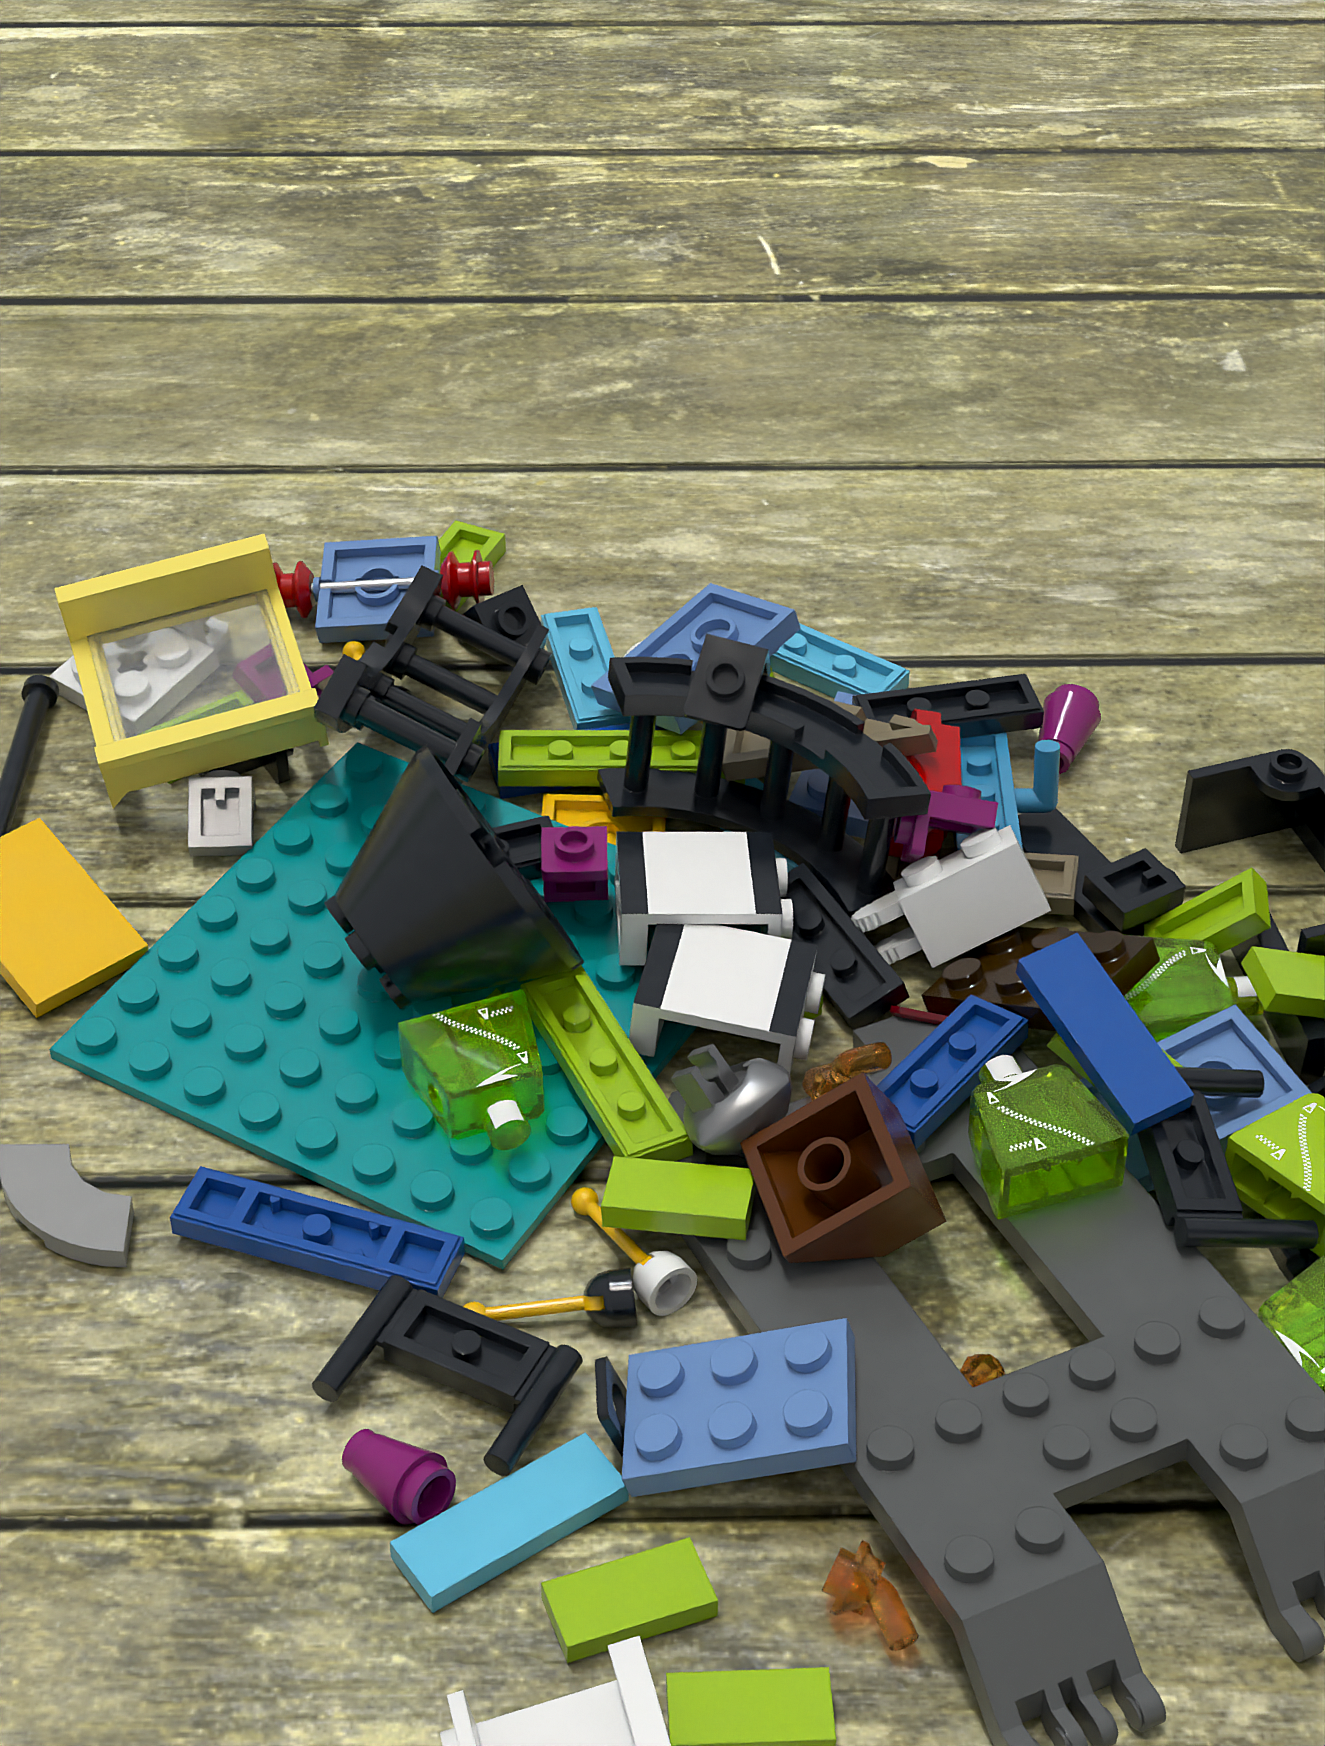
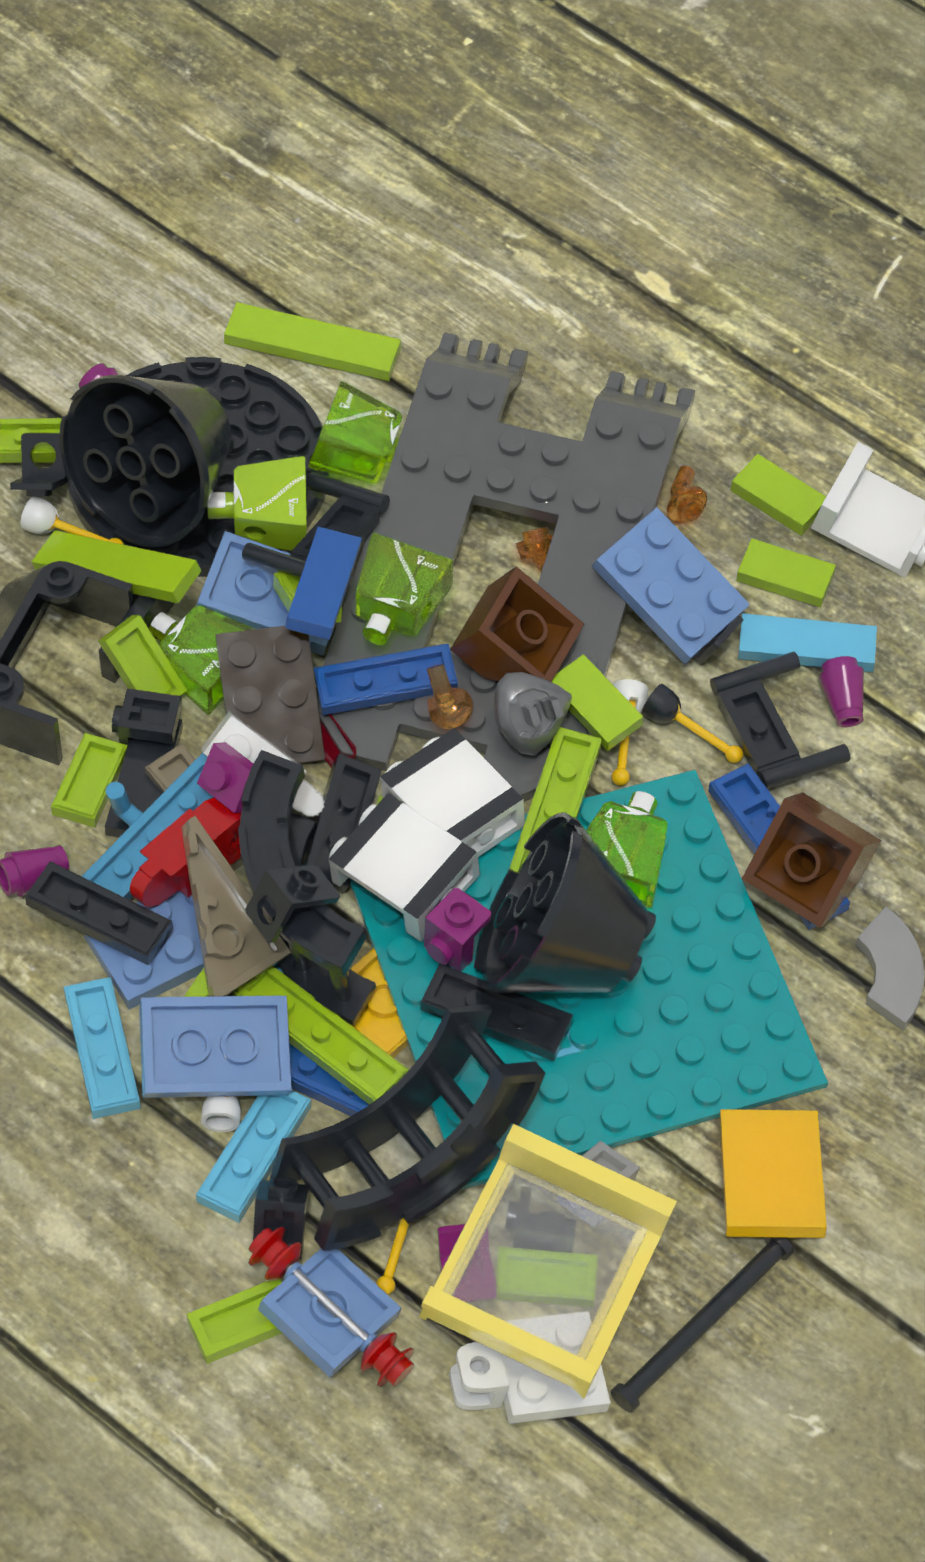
camera: 140 degrees left, 15 degrees up
none -> lime tile [51,733,128,828]
none -> reddish brown slope [742,792,882,928]

